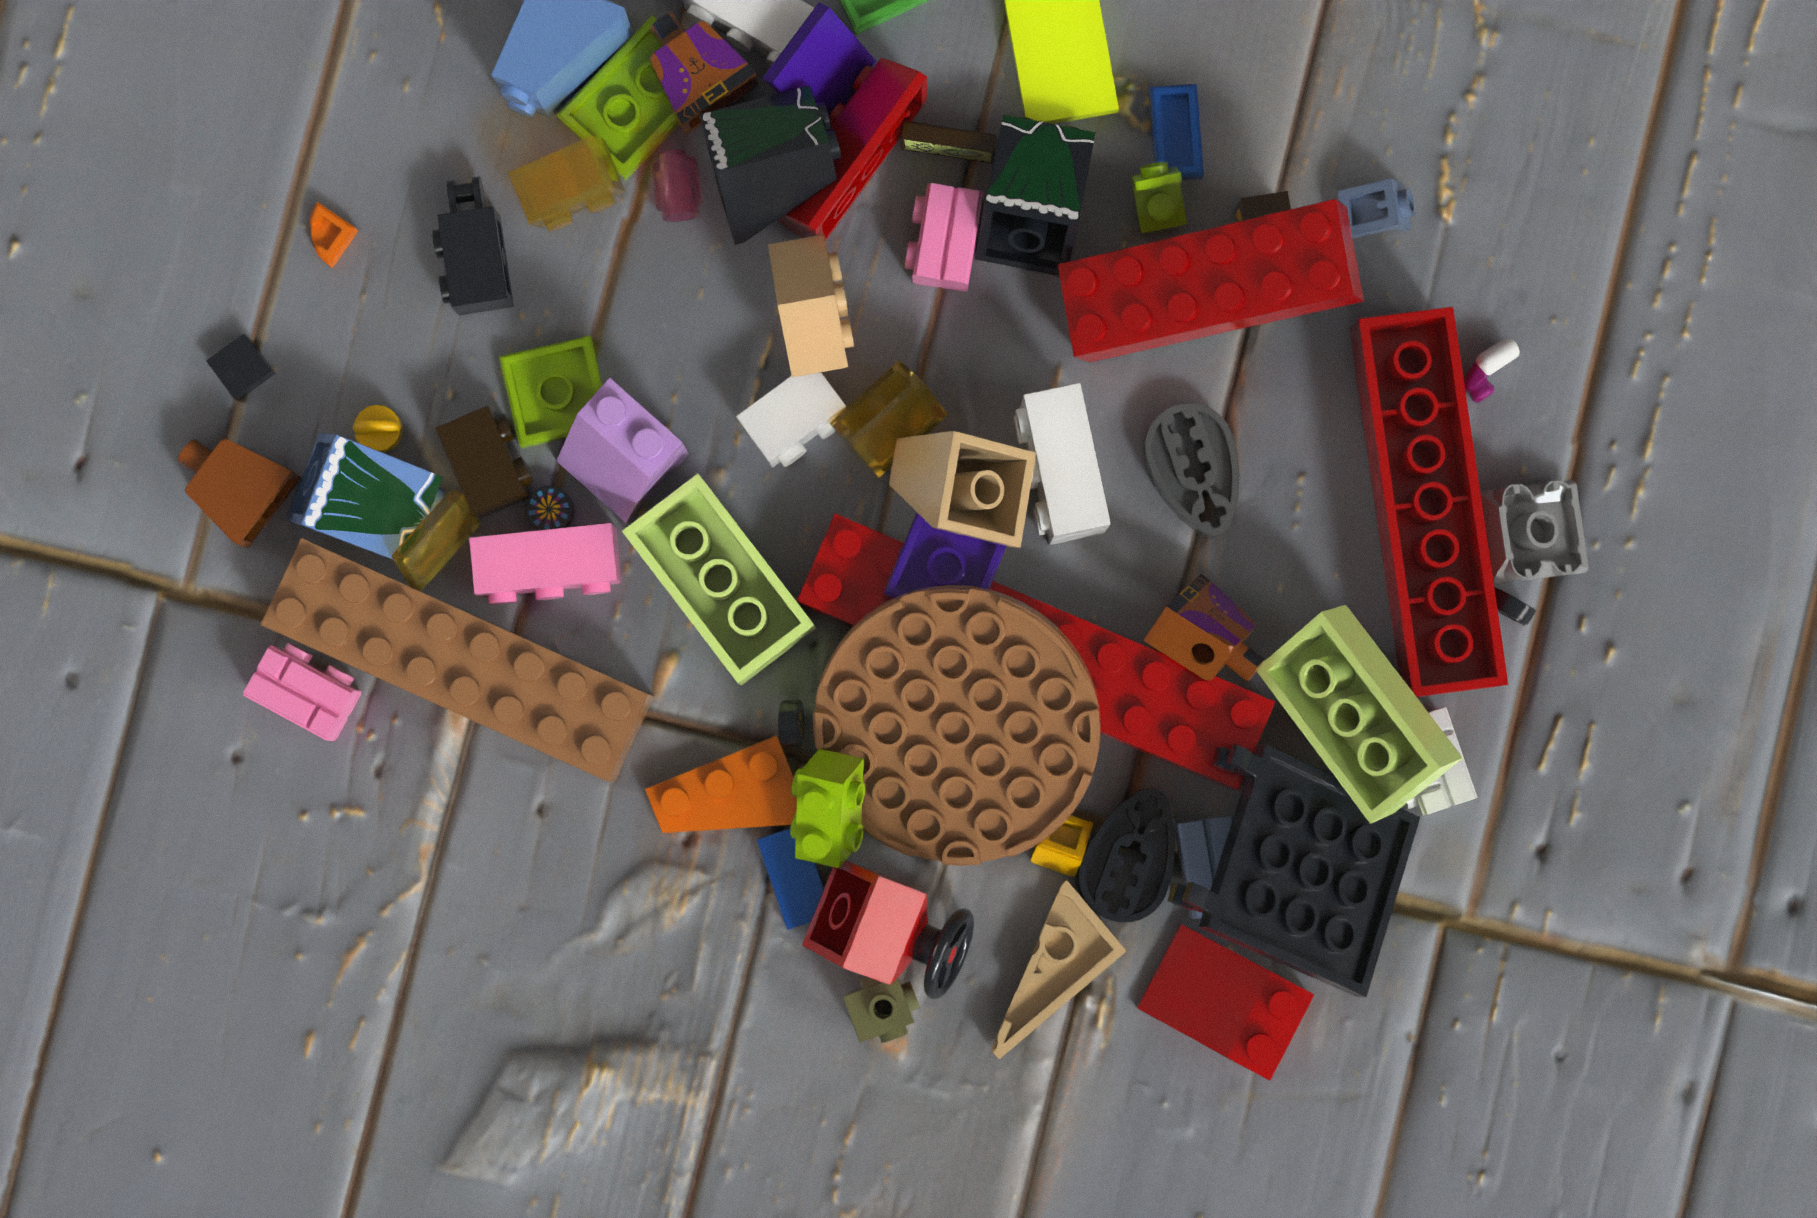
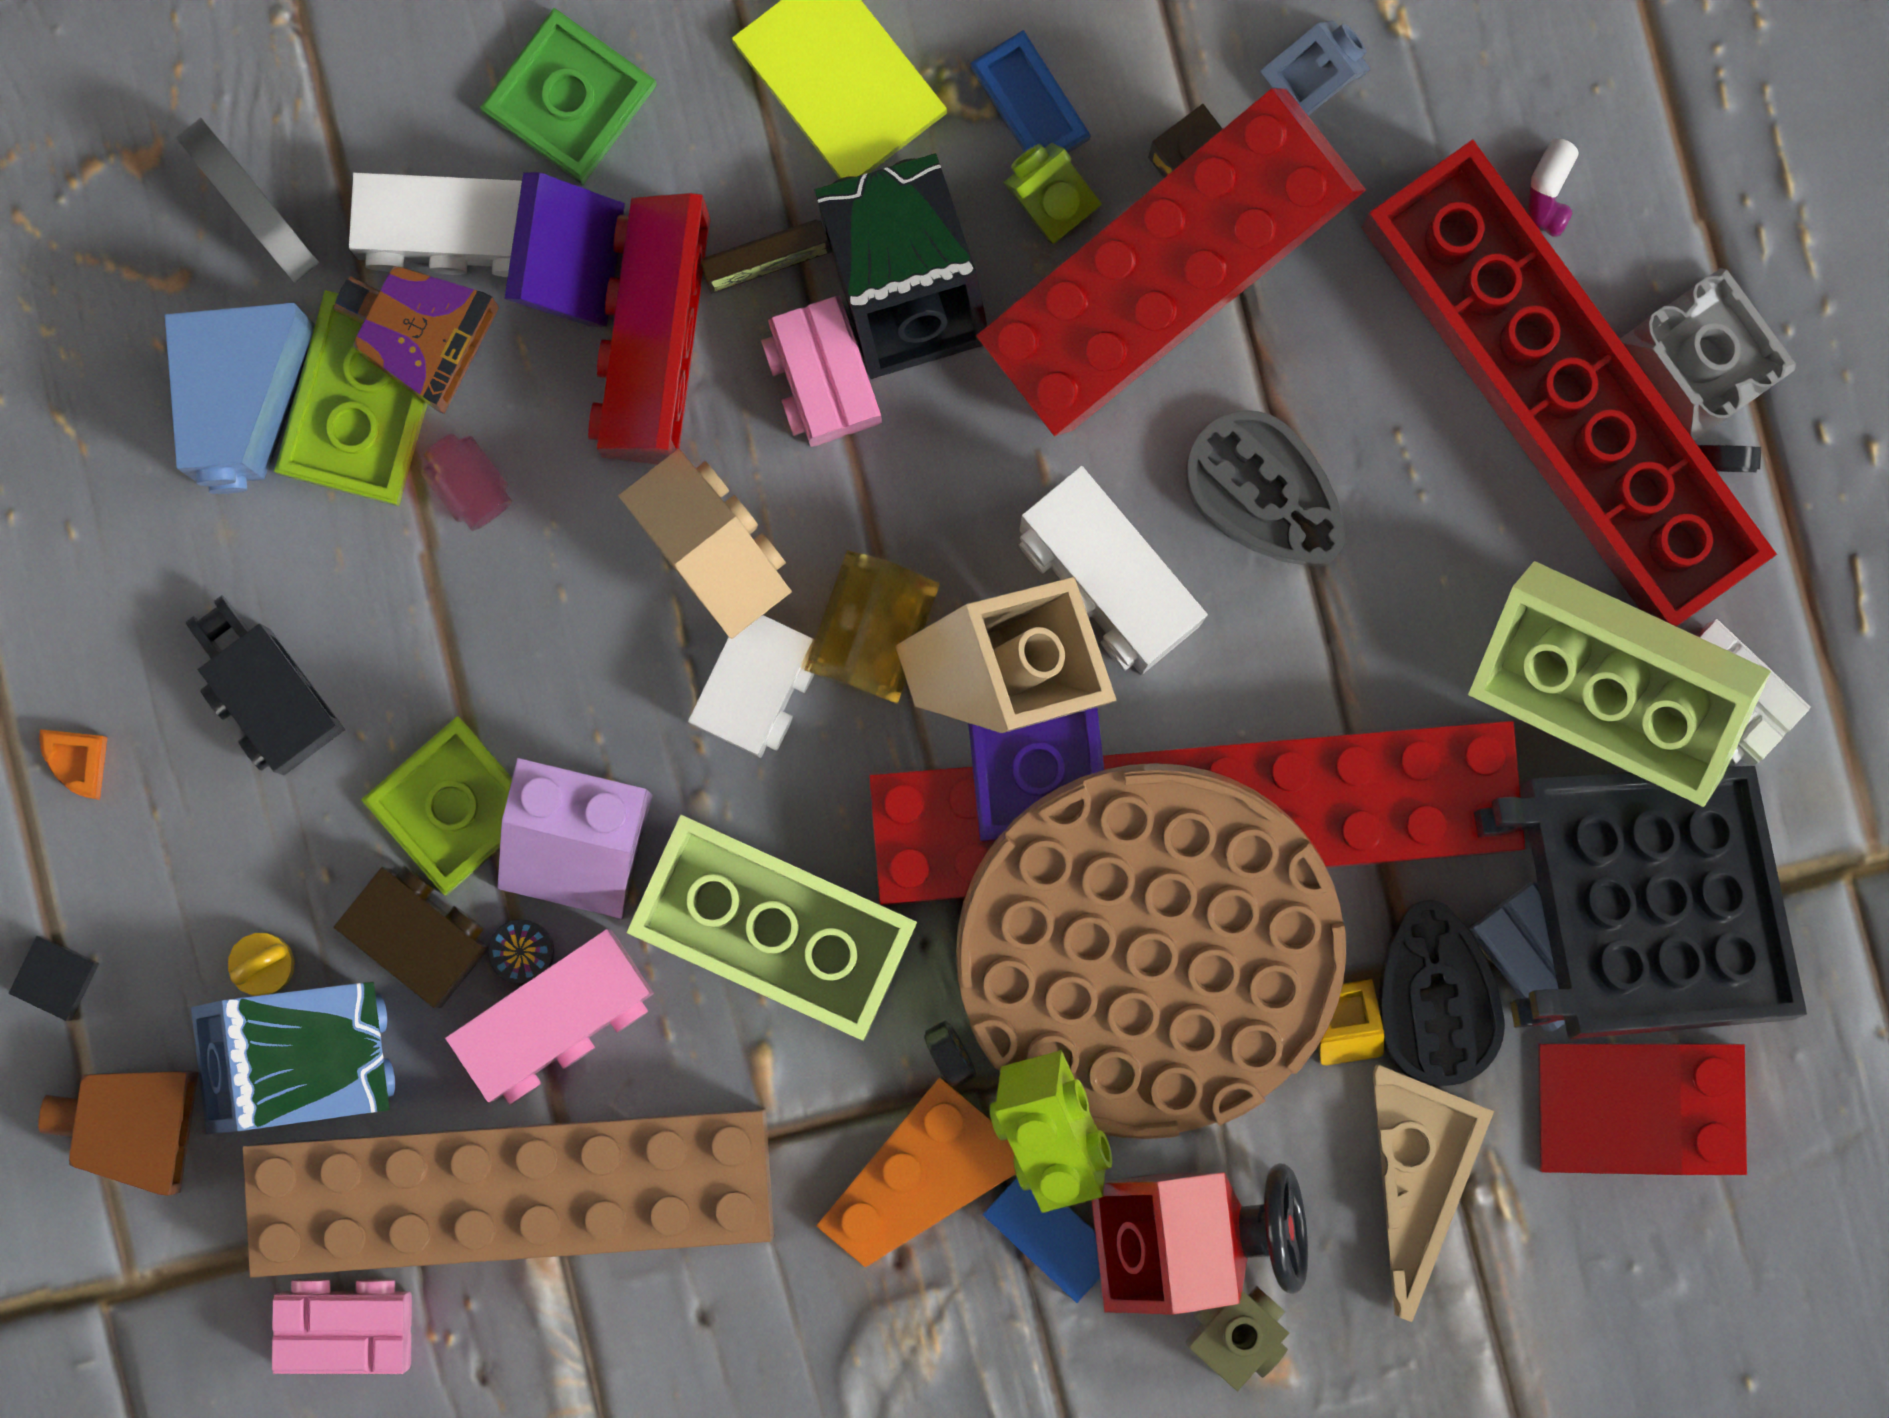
camera: 30 degrees left, 0 degrees up
clear yellow tile [391,489,481,591] -> none
clear yellow brick [508,135,626,232] -> none
black slope [699,86,841,245] -> none
dark orange torso [1144,574,1265,682] -> none

